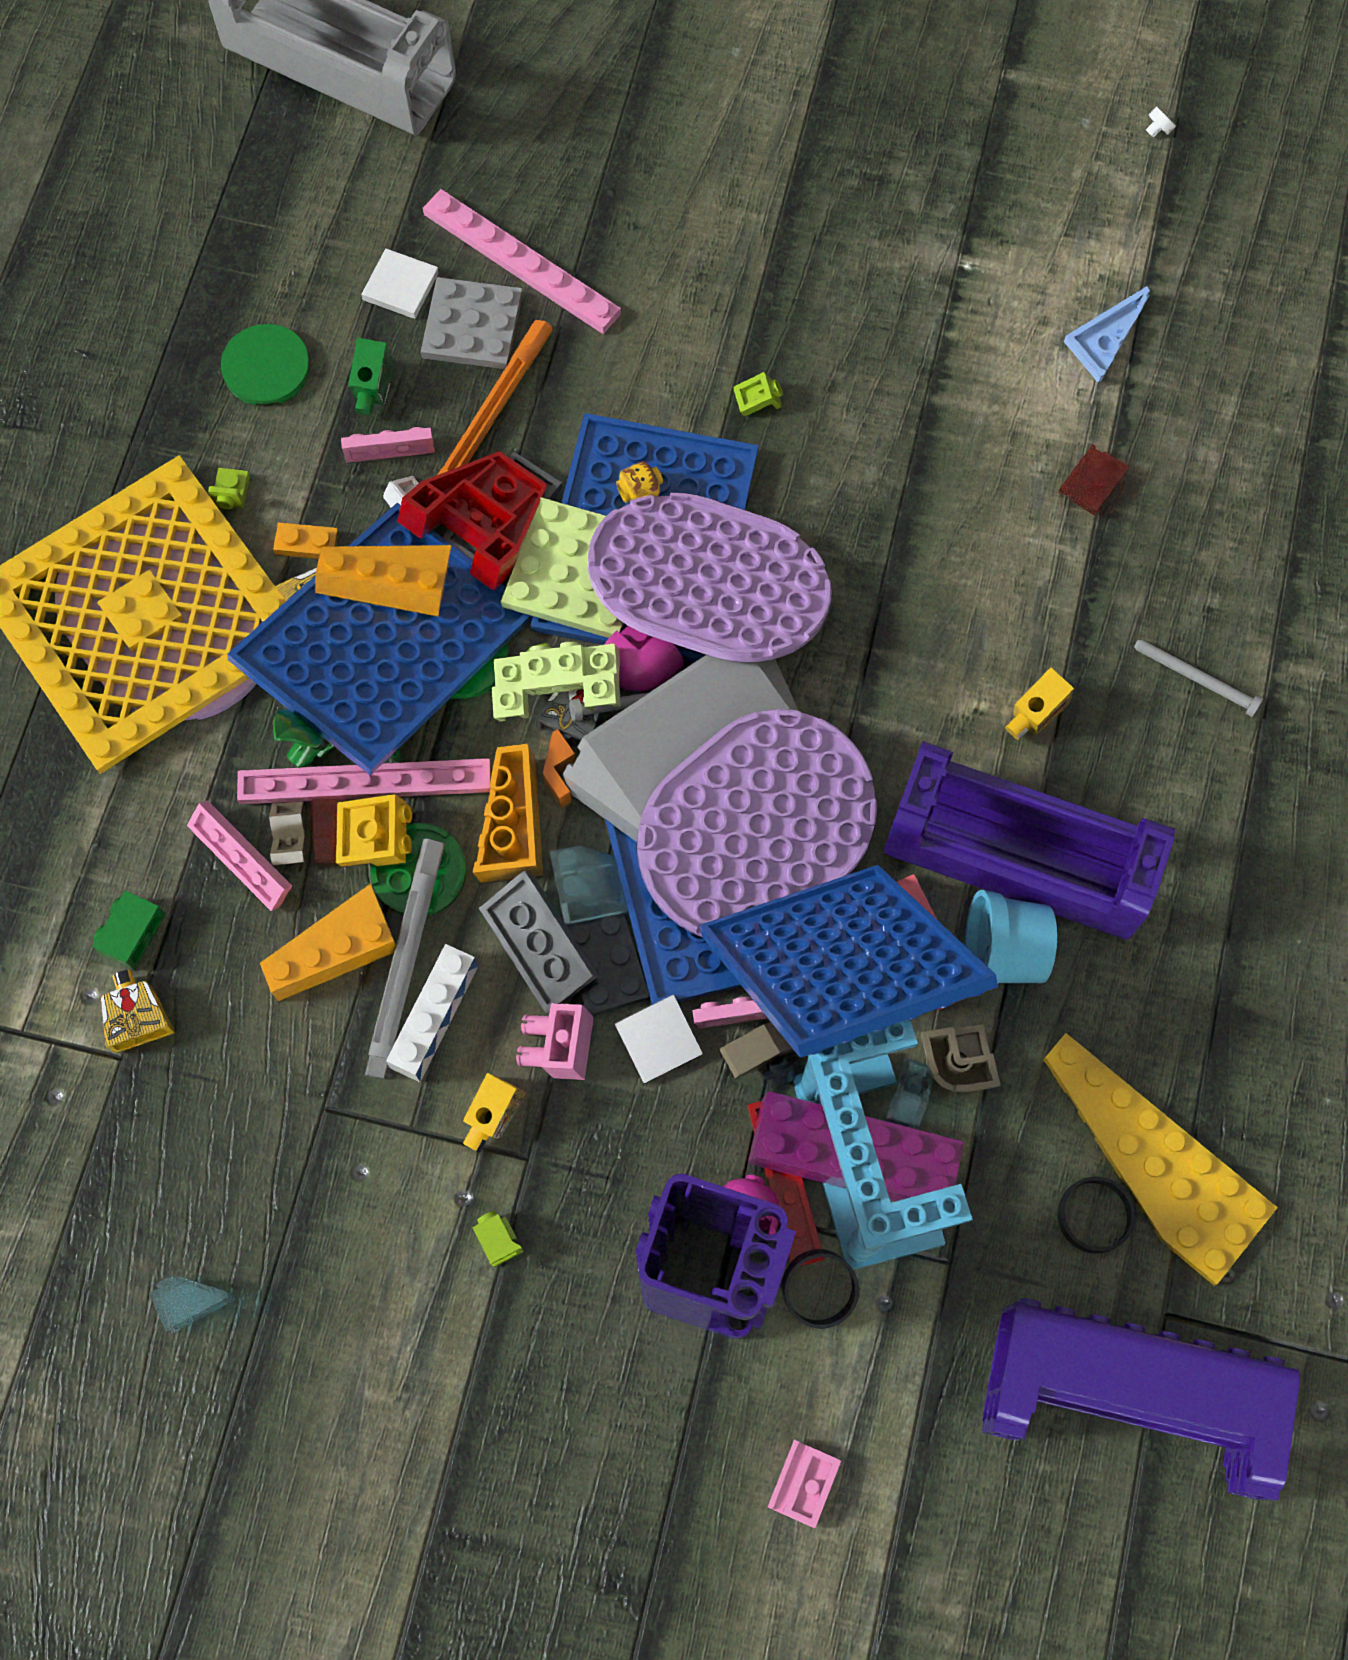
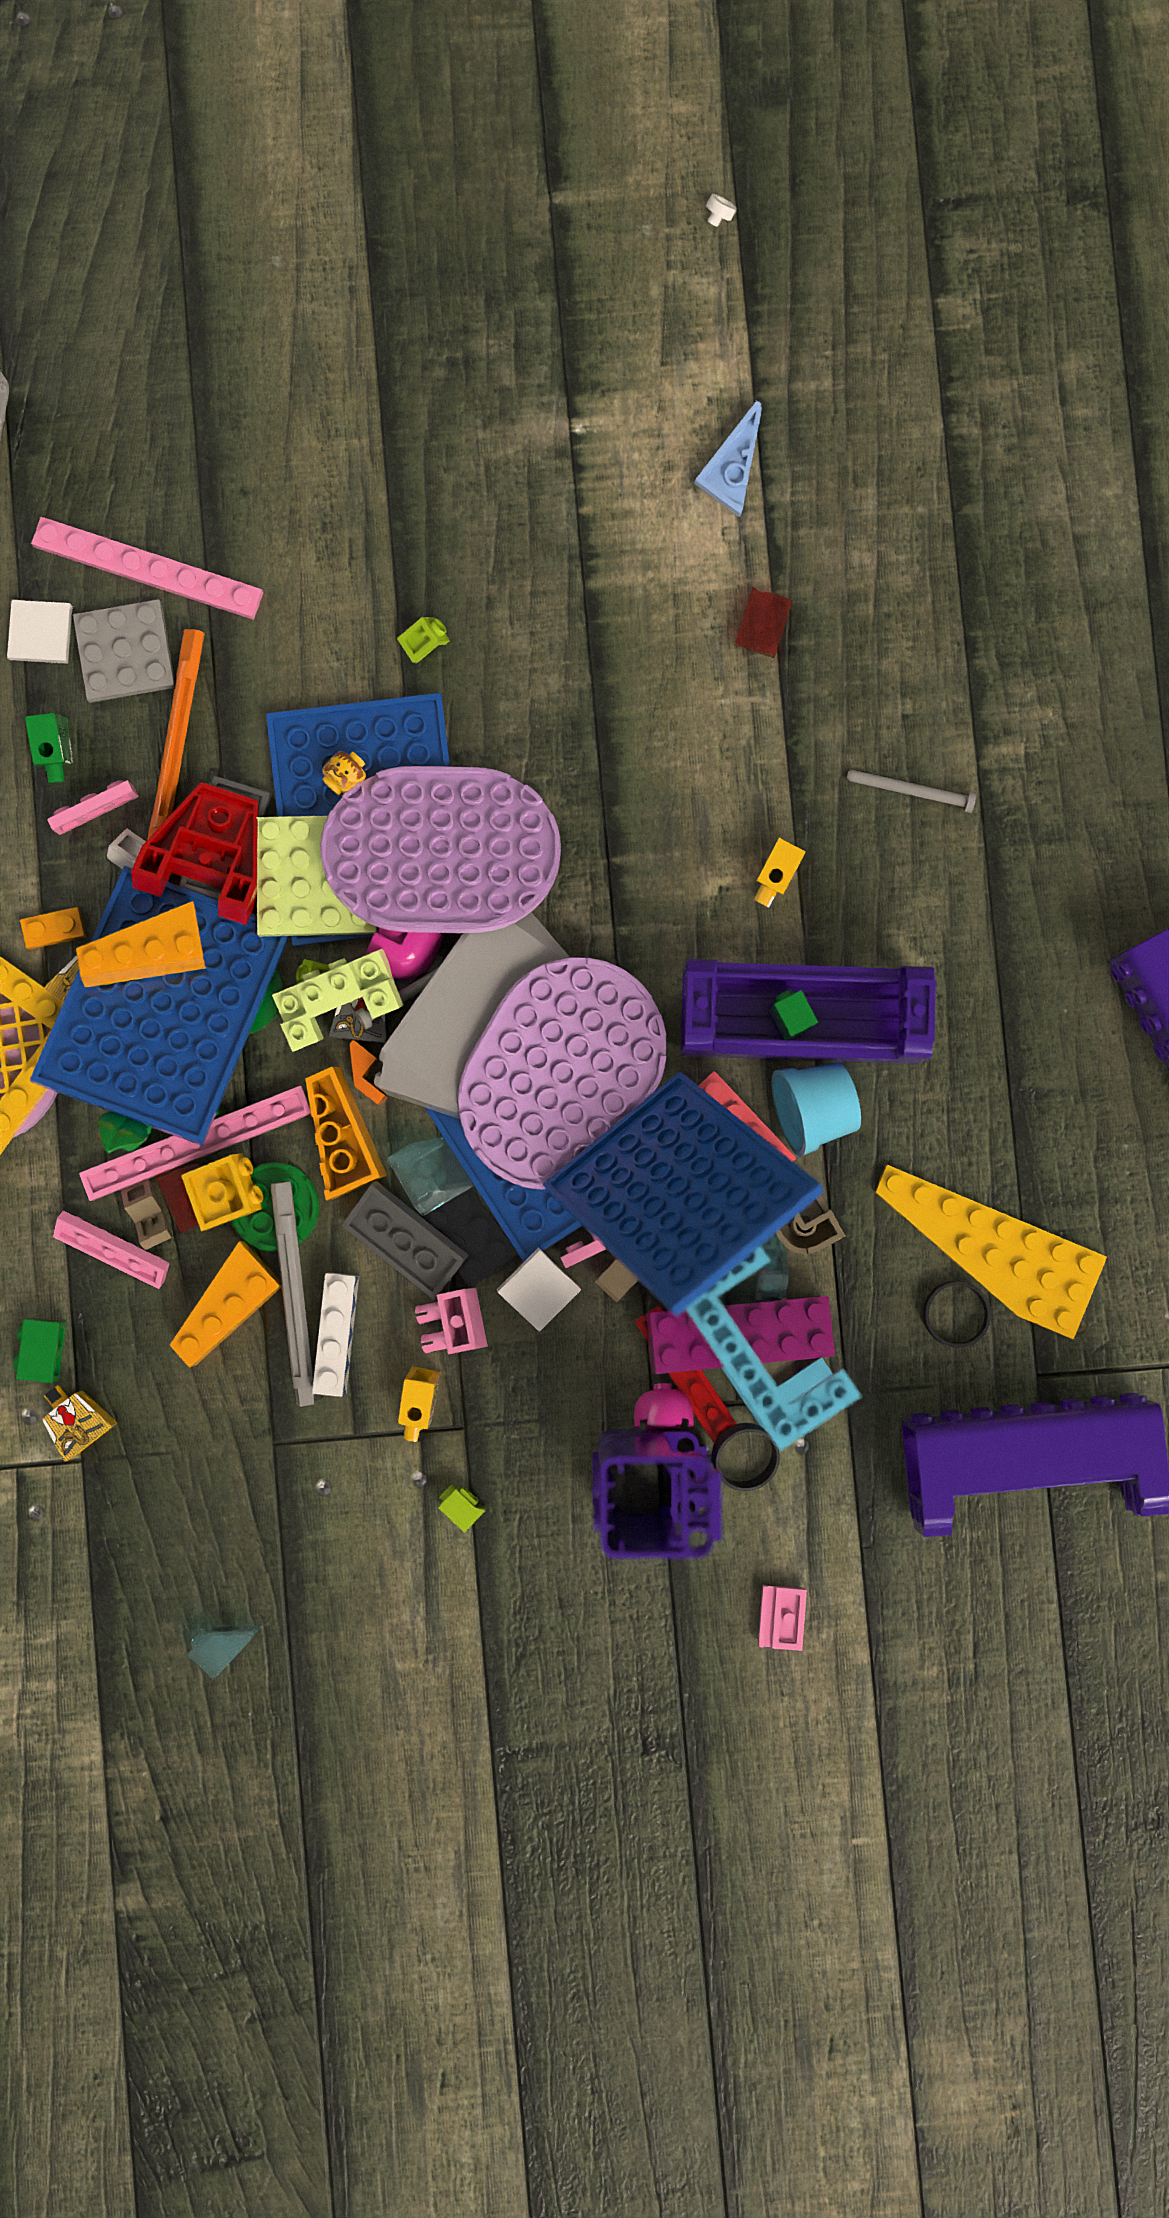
camera: 20 degrees left, 15 degrees up
none -> green brick [769,989,818,1040]

